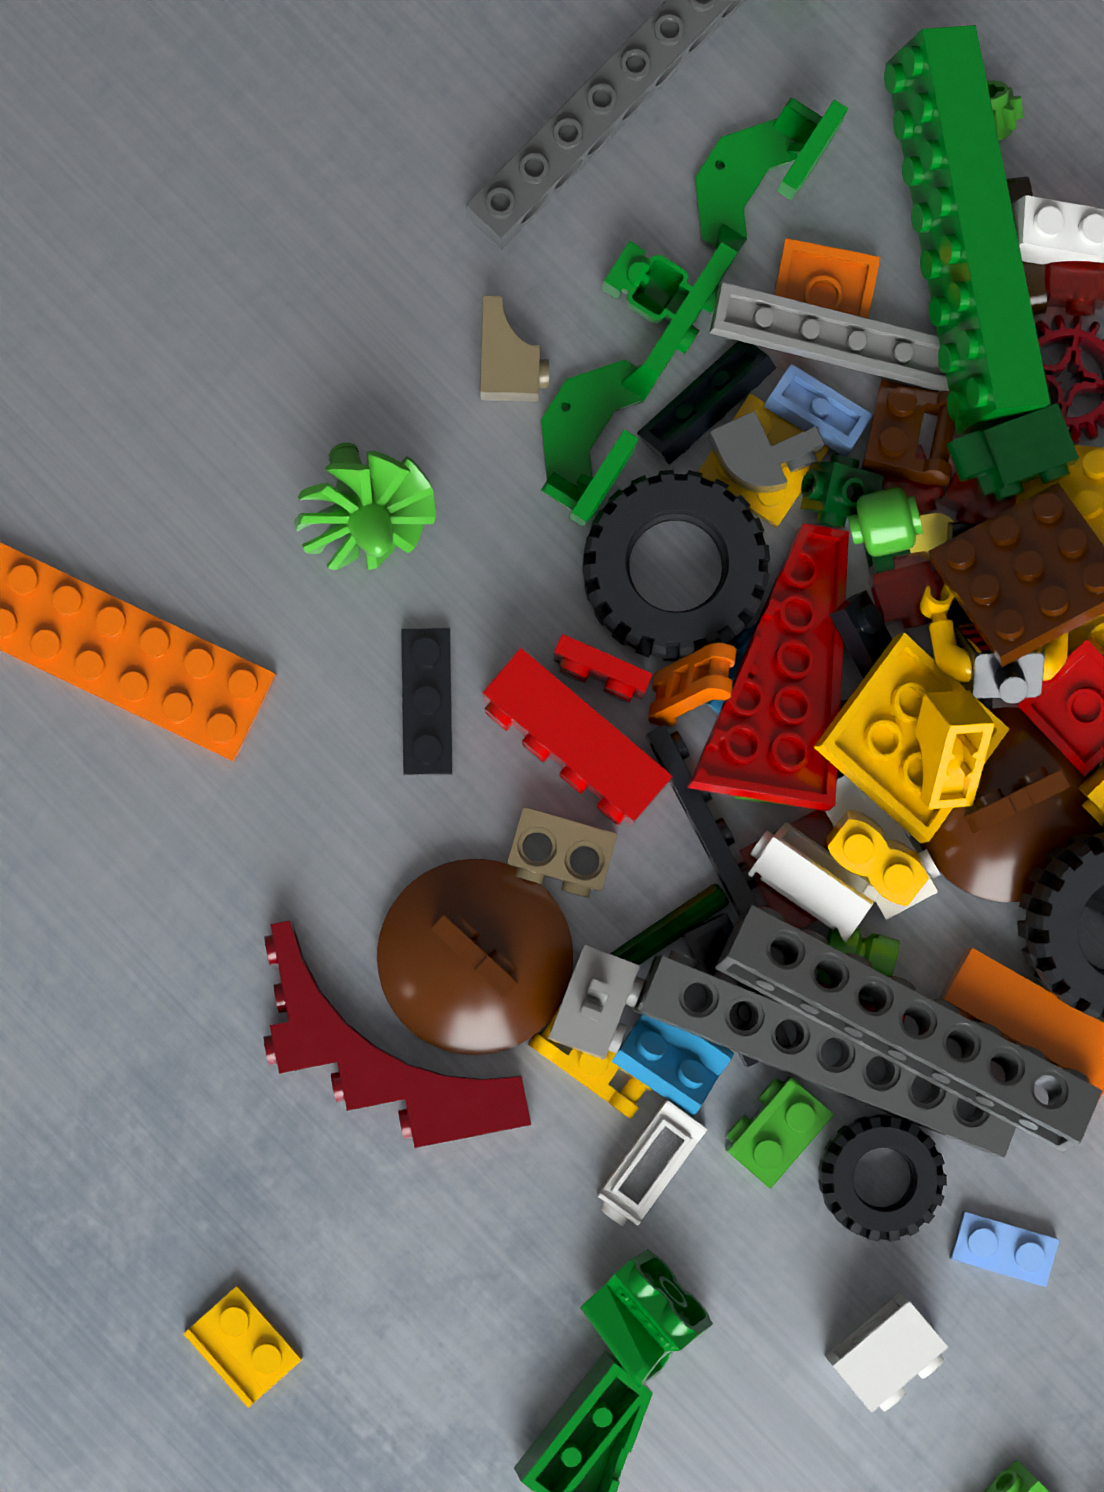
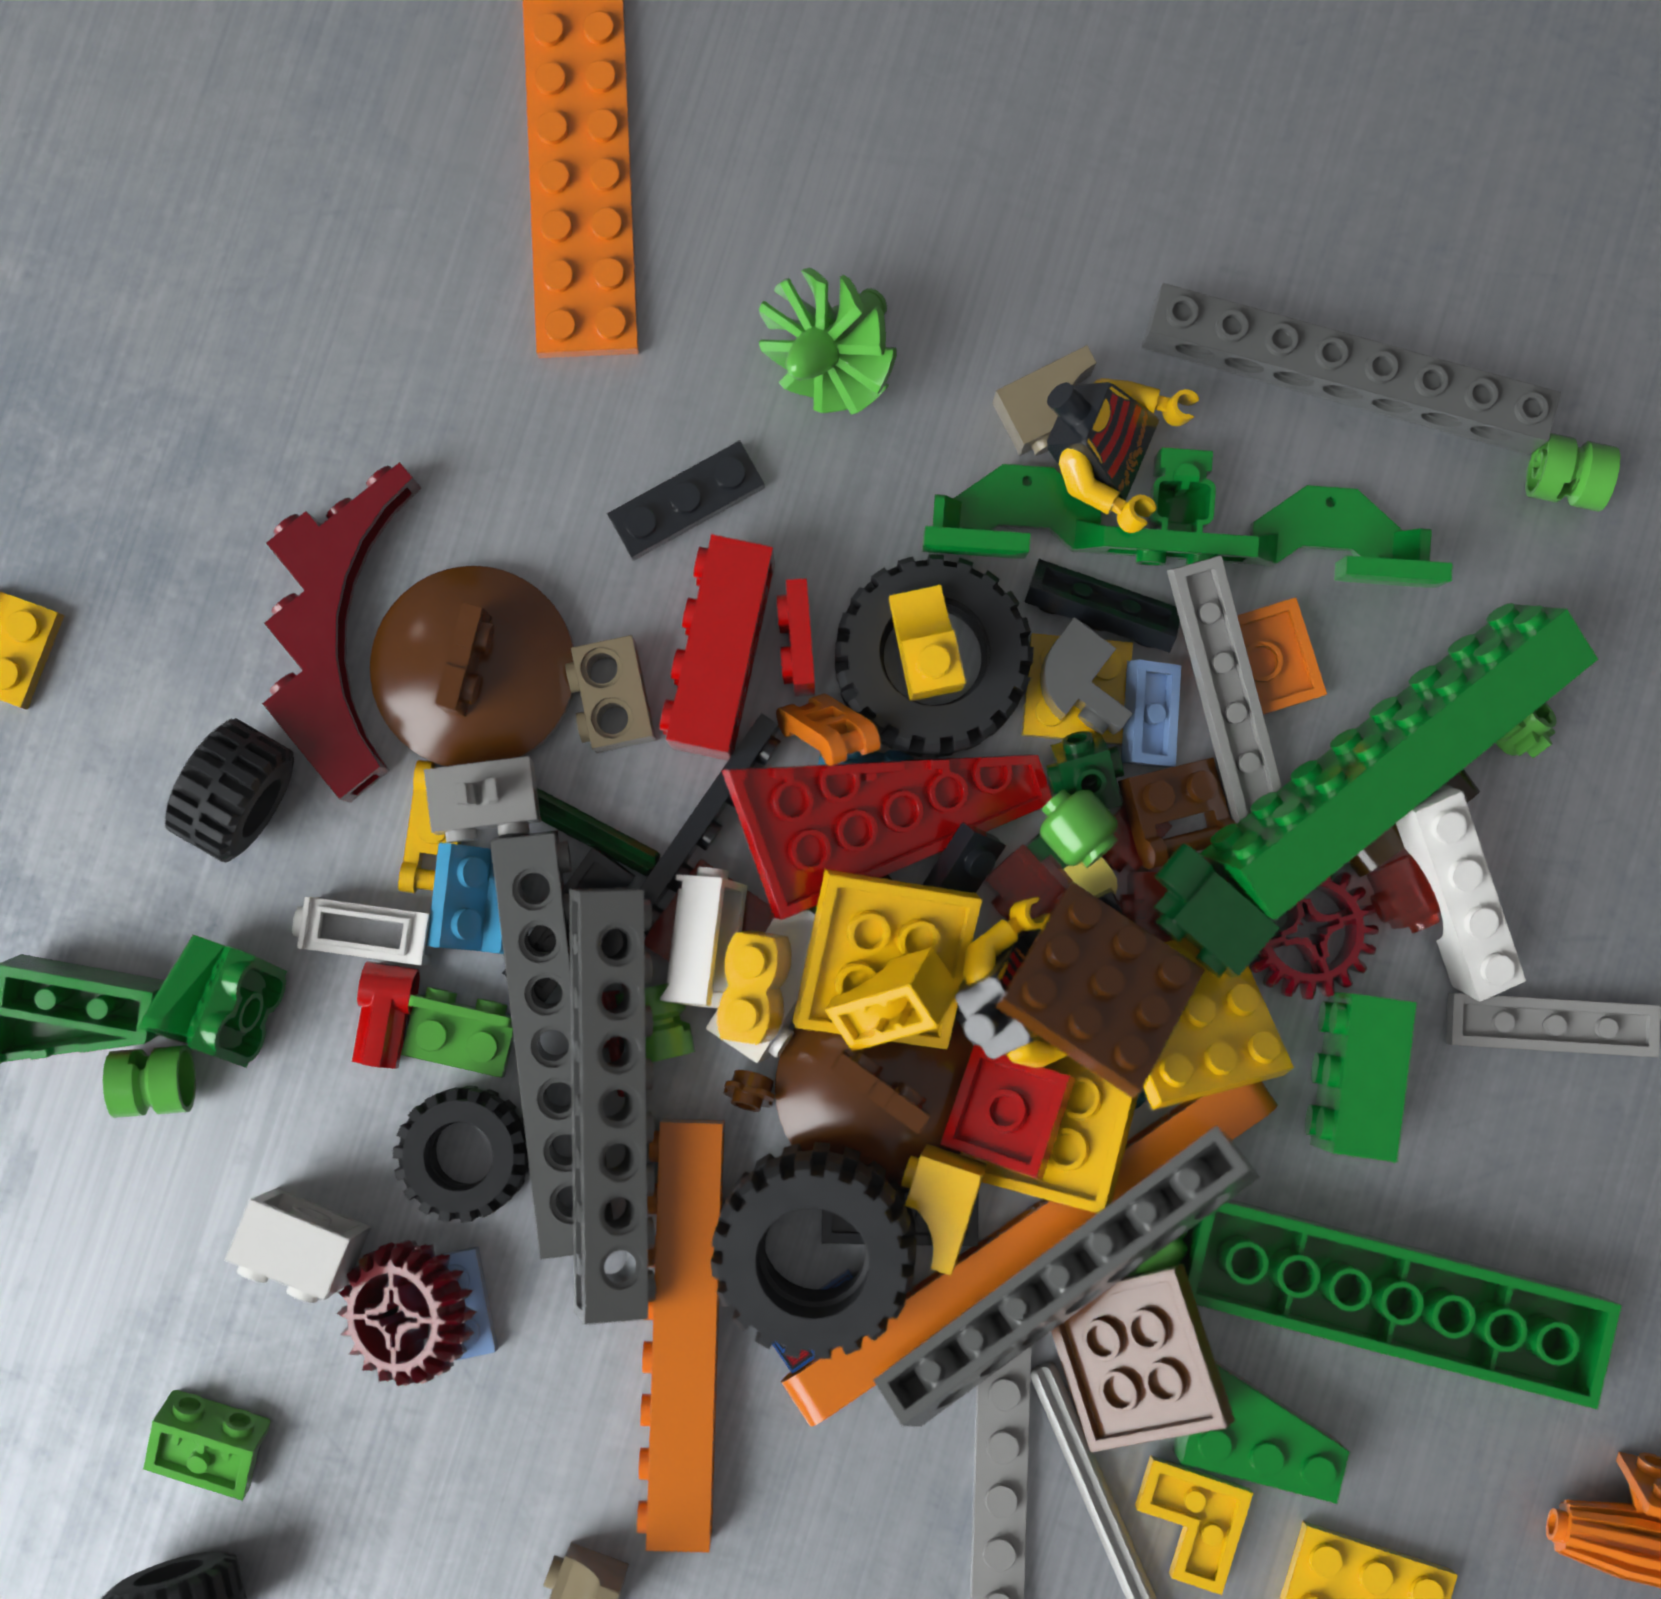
camera: 65 degrees right, 0 degrees up
none -> bright green wheel [103,1045,196,1118]
none -> black tyre [165,718,294,863]
none -> dark red gear [336,1240,477,1386]
none -> red piece [352,961,420,1069]
none -> reddish brown plate [723,1070,775,1112]
none -> yellow arch [888,585,966,701]
none -> torso [1047,378,1199,533]

